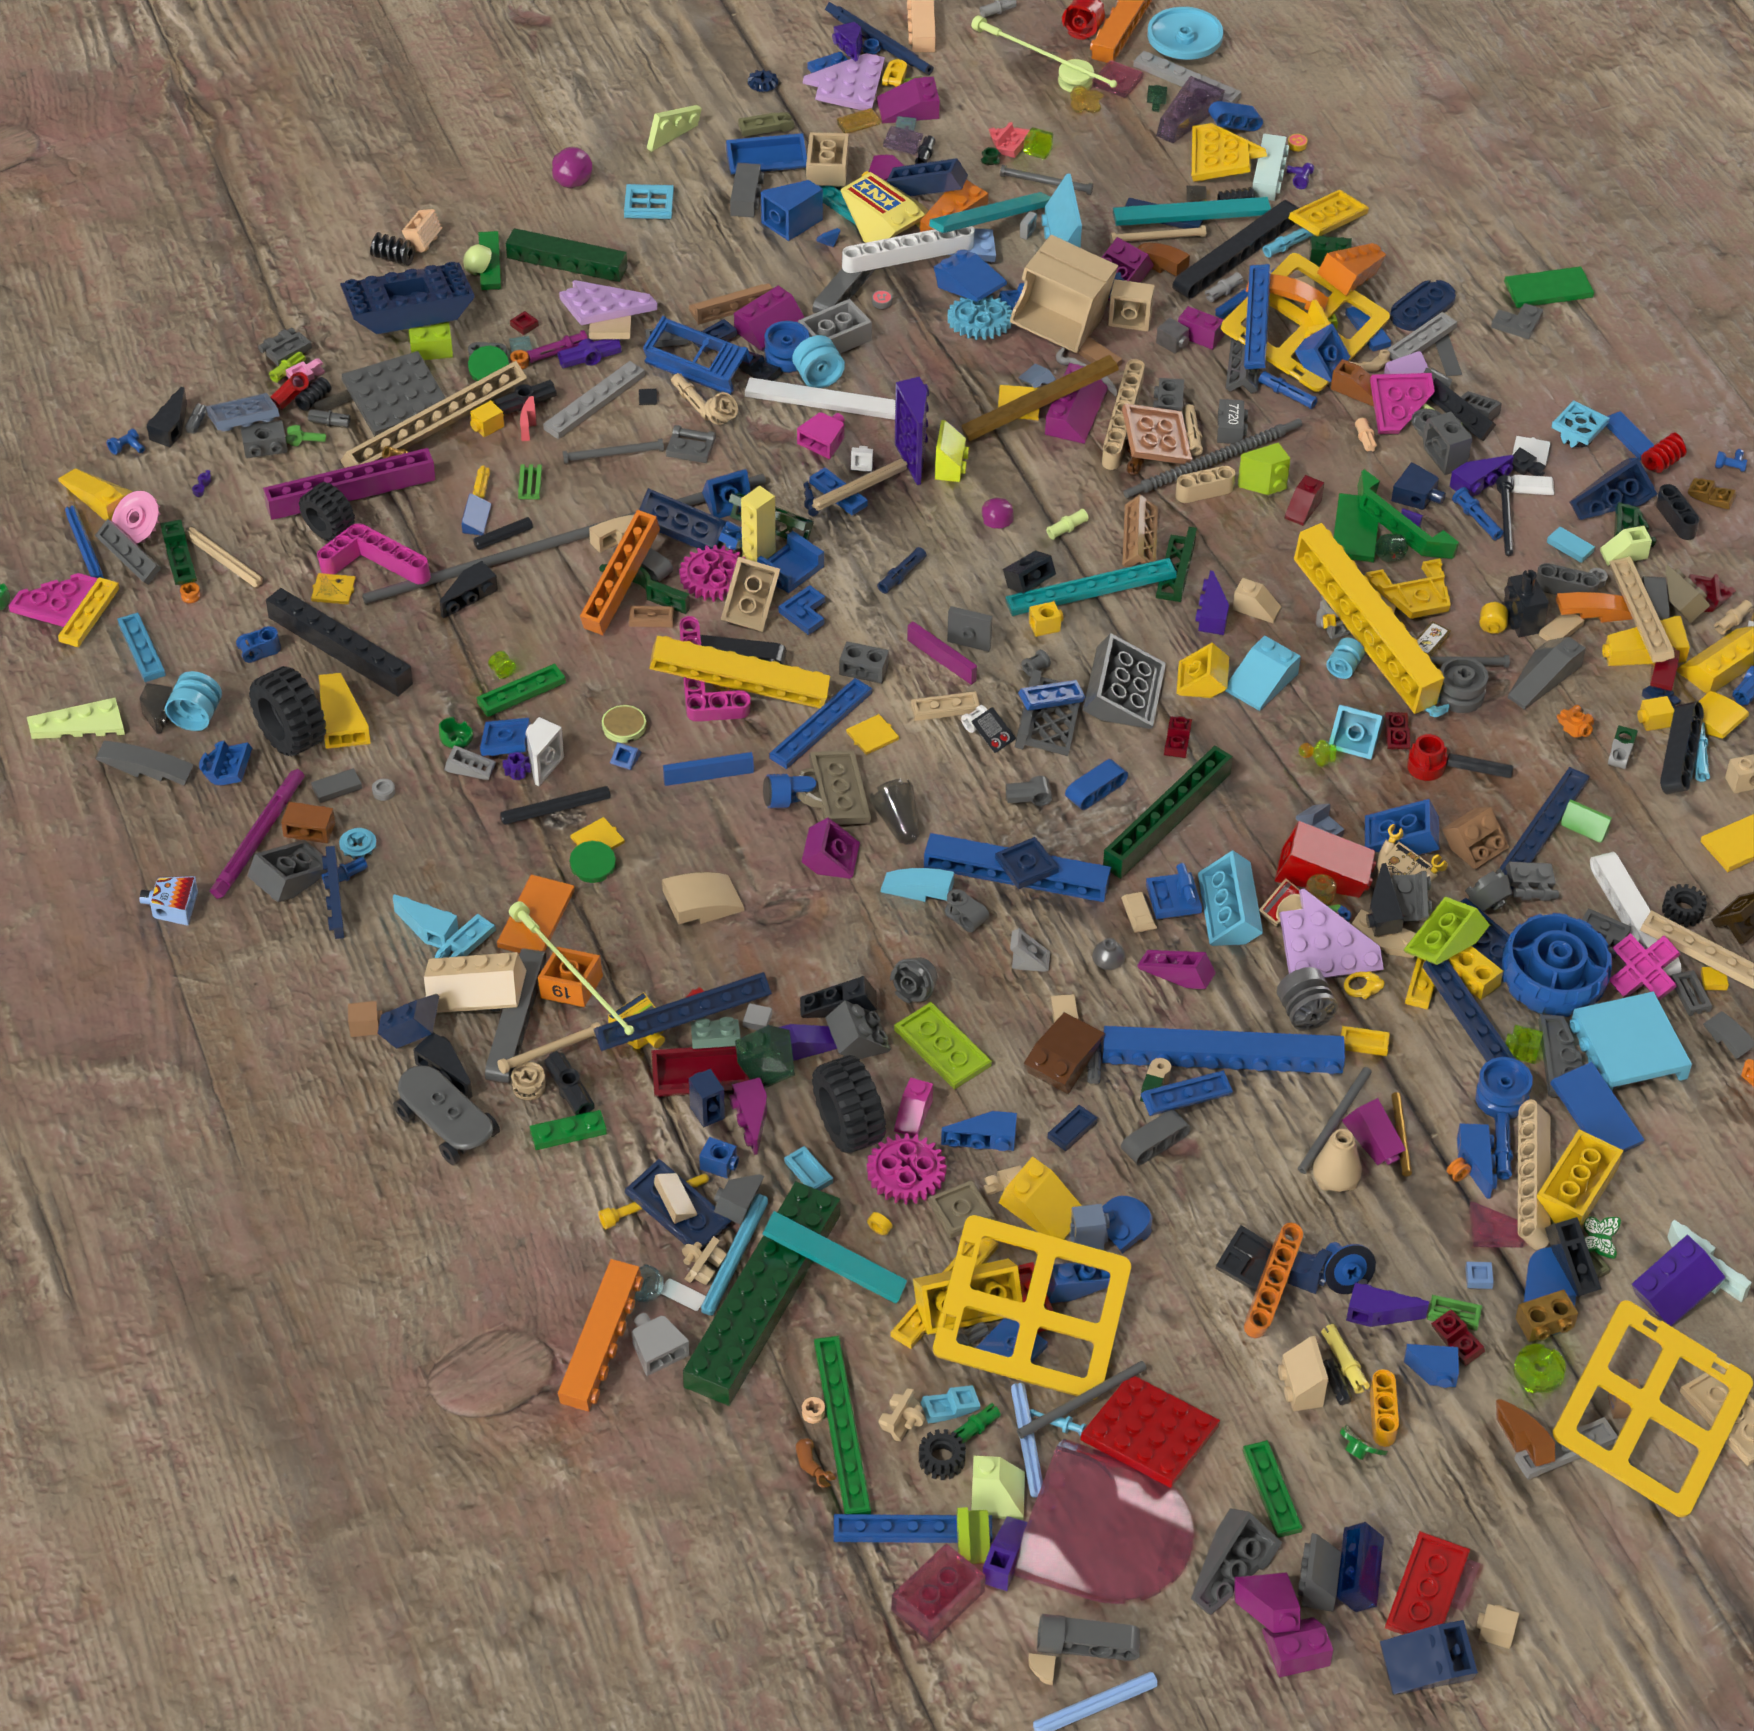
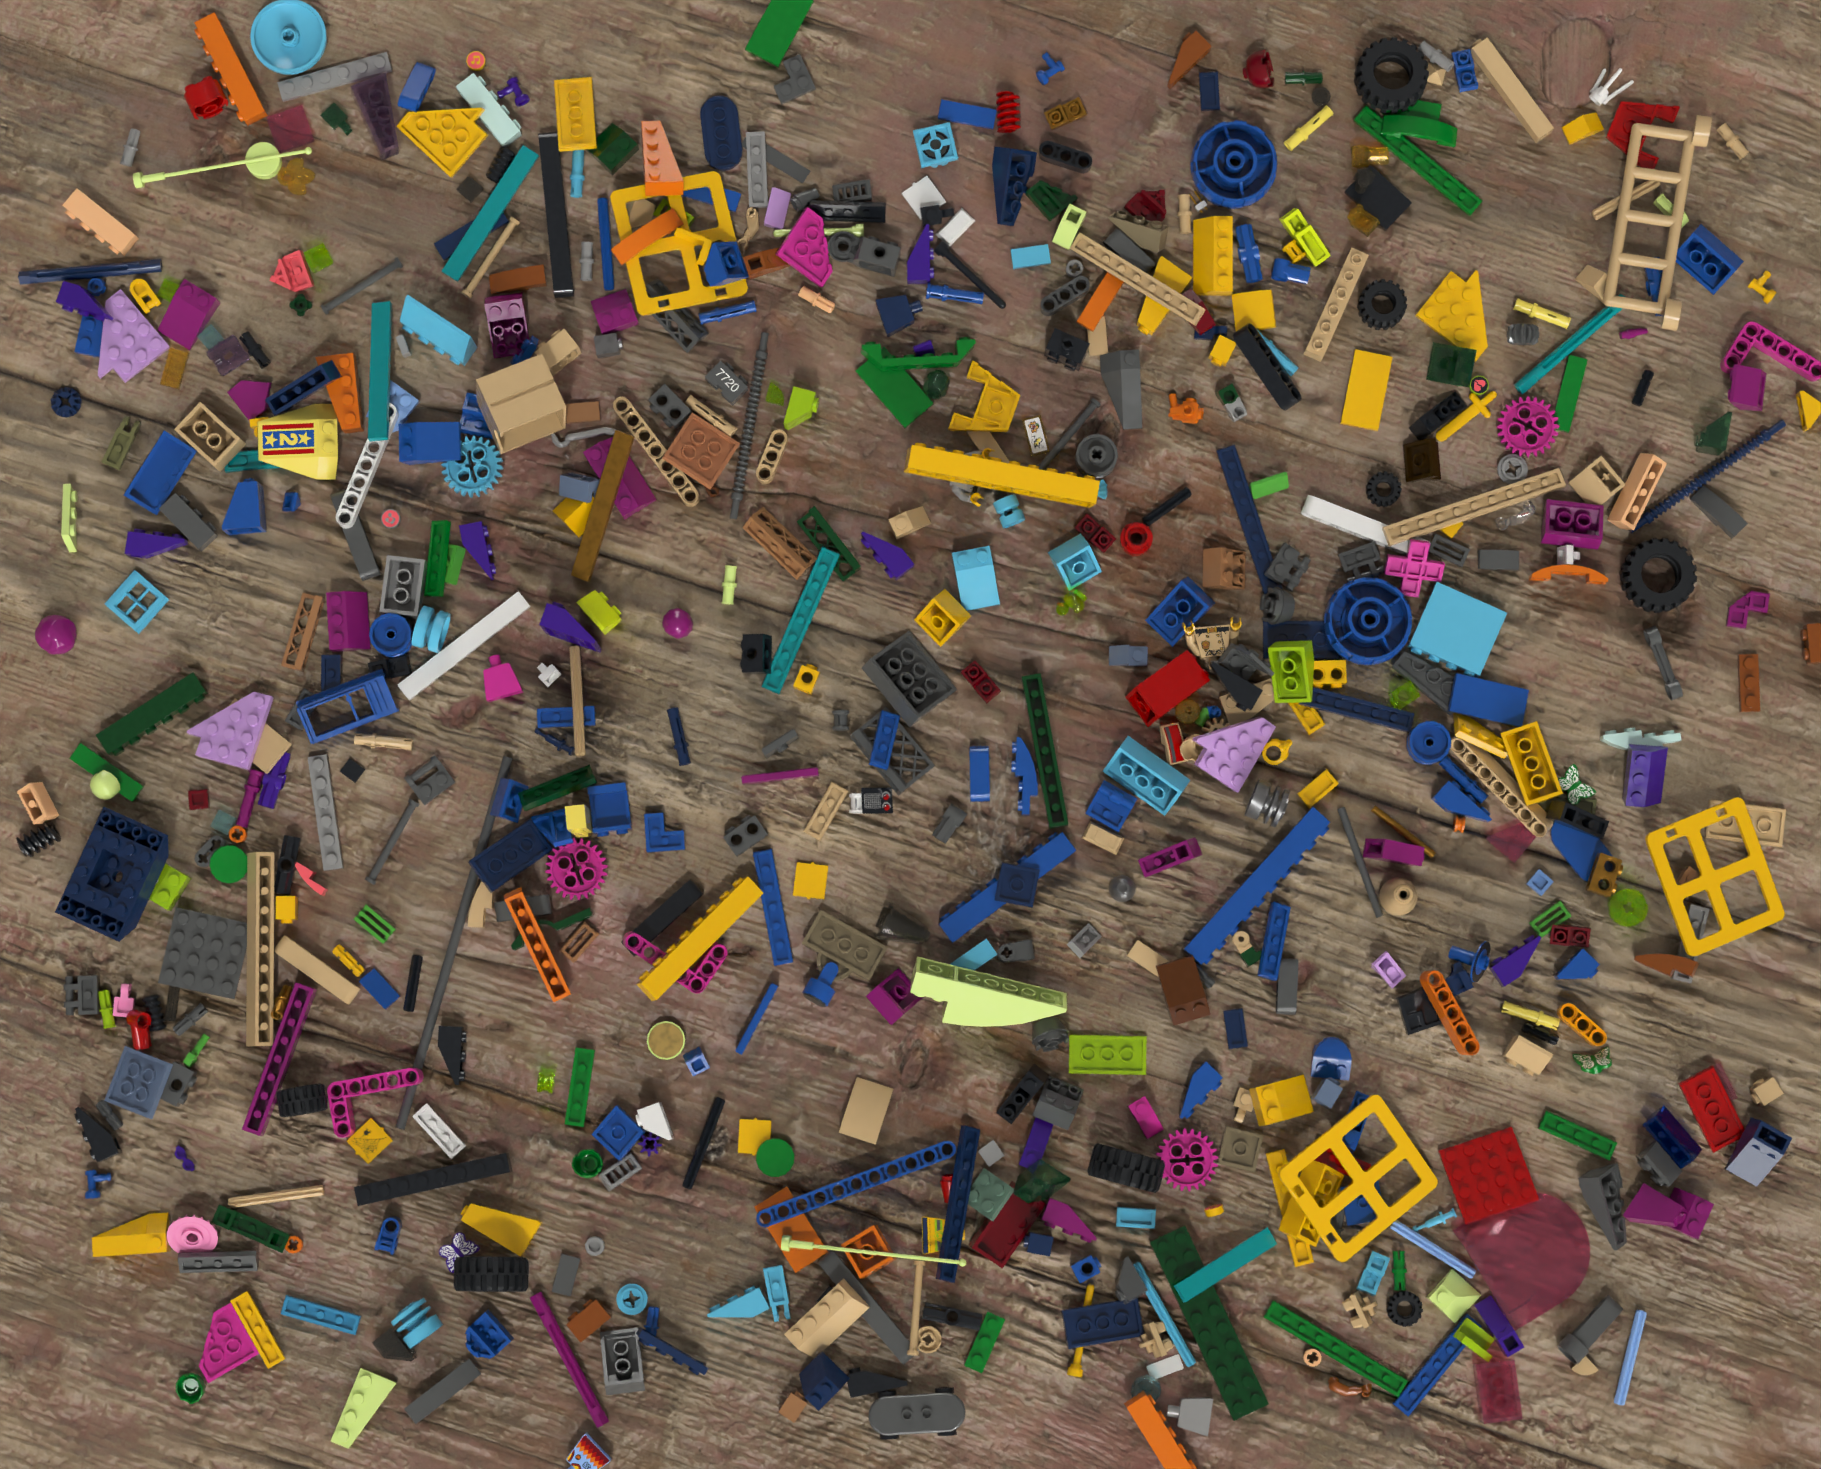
camera: 50 degrees left, 35 degrees up
blue axle [65,505,104,578] -> none
tan slope [654,1173,697,1224] -> none
tan wheel [705,392,738,425] -> none
tan slope [720,557,780,632] -> none
dark grey piece [1017,1361,1147,1439] -> none
blue tile [1244,264,1271,369] -> none
dark red slope [1284,475,1325,526] -> none
yellow head [1479,602,1509,634] -> none
none -> dark purple slope [124,529,188,559]
none -> tan beam [274,935,360,1005]
none -> white plate [412,1103,466,1159]
none -> green tile [424,520,451,597]
none -> bright green slope [445,544,466,585]
none -> dark purple slope [459,521,496,580]
none -> blue beam [756,1141,956,1227]
none -> yellowish green slope [910,956,1067,1027]
none -> blue slope [1011,737,1038,816]
none -> lavender slope [1371,951,1406,989]
none -> yellow wing [1453,713,1508,759]

